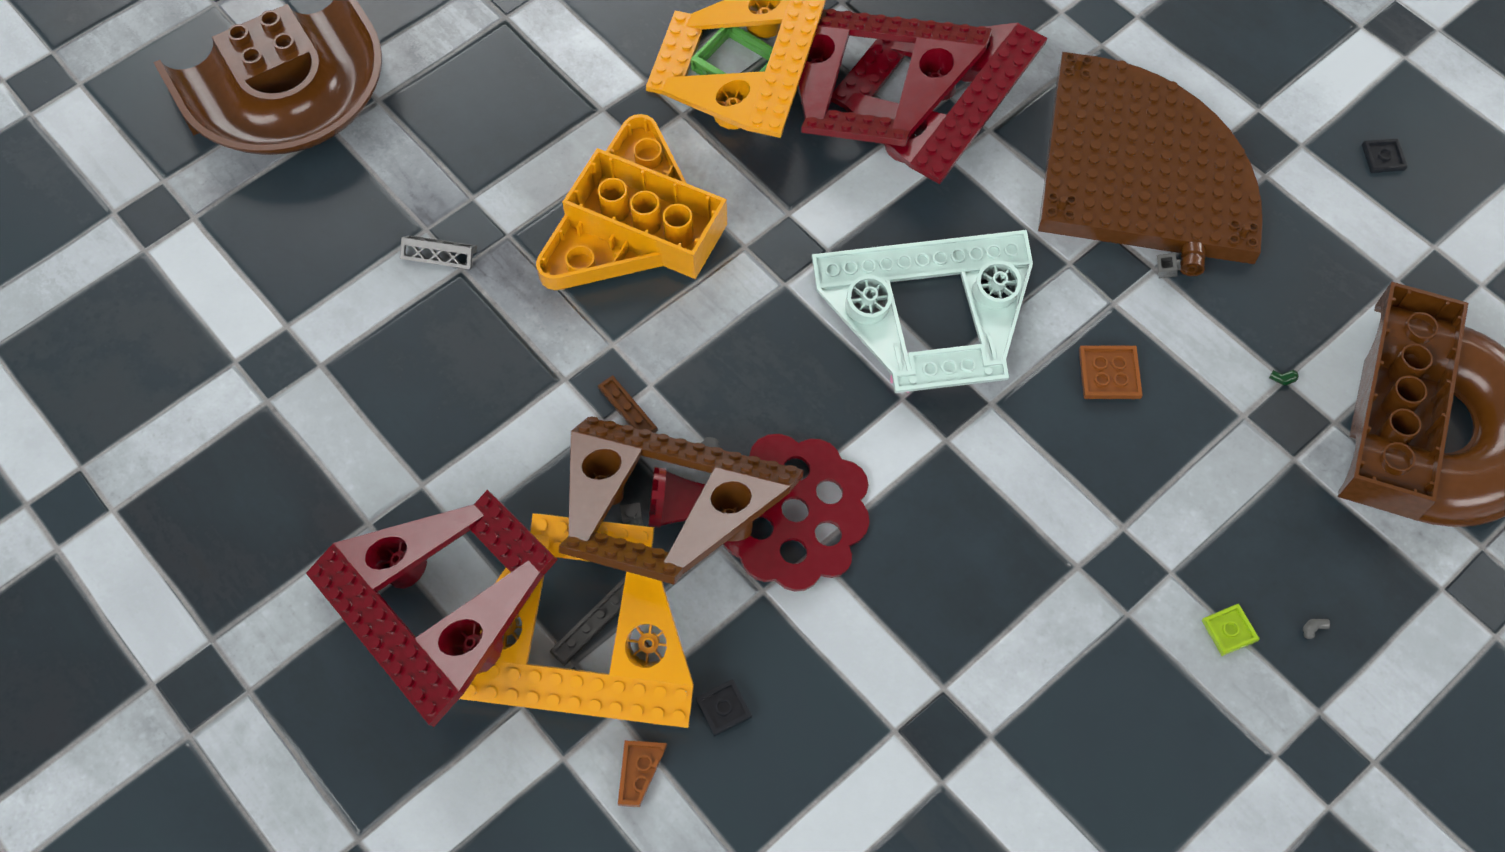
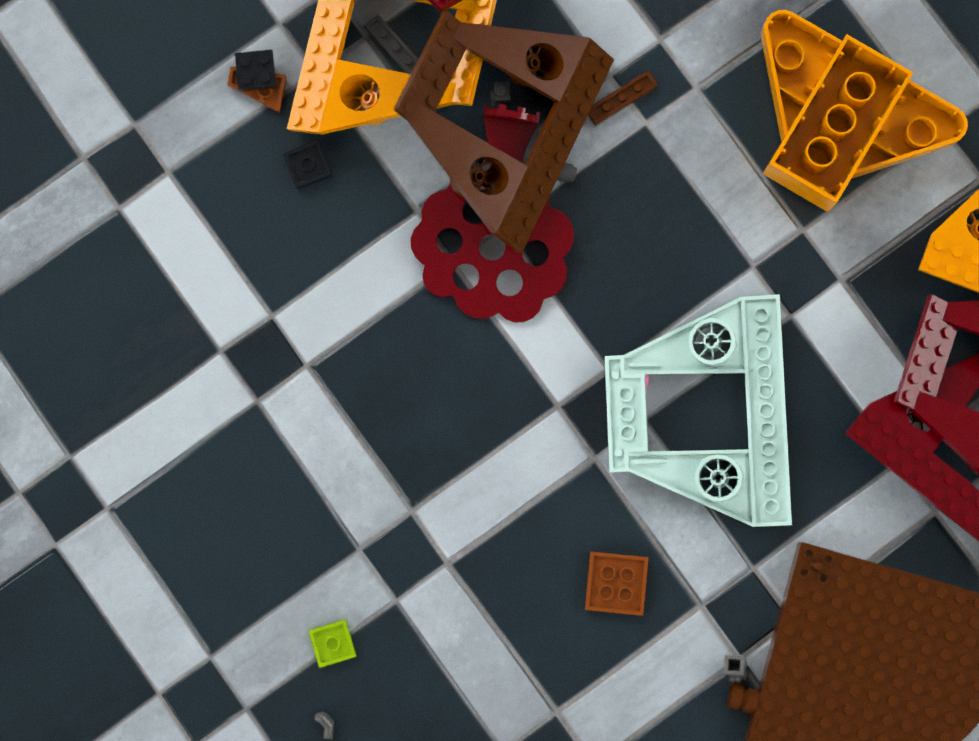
camera: 95 degrees right, 20 degrees up
none -> black plate [235,49,277,92]

